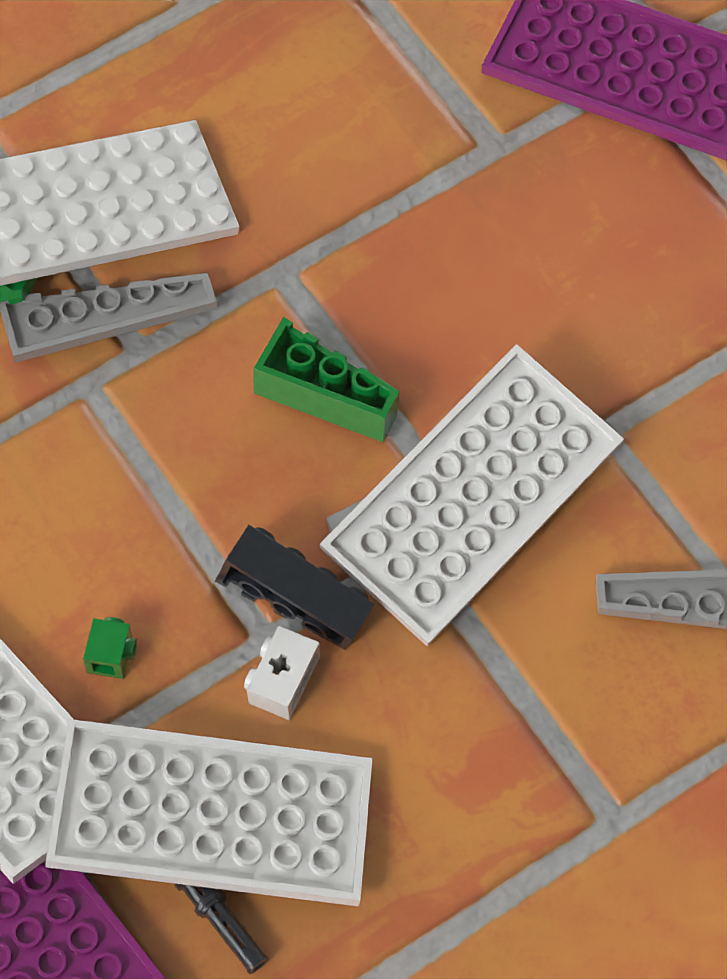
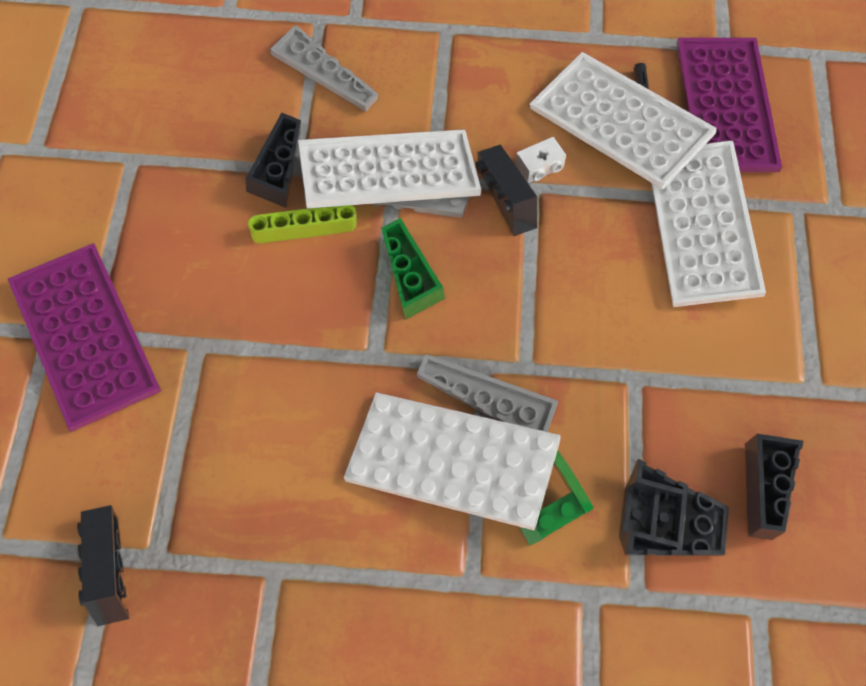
camera: 145 degrees left, 0 degrees up
green brick [83,617,137,679] -> none
none -> black wedge [246,112,301,208]
none -> lime beam [248,205,357,243]

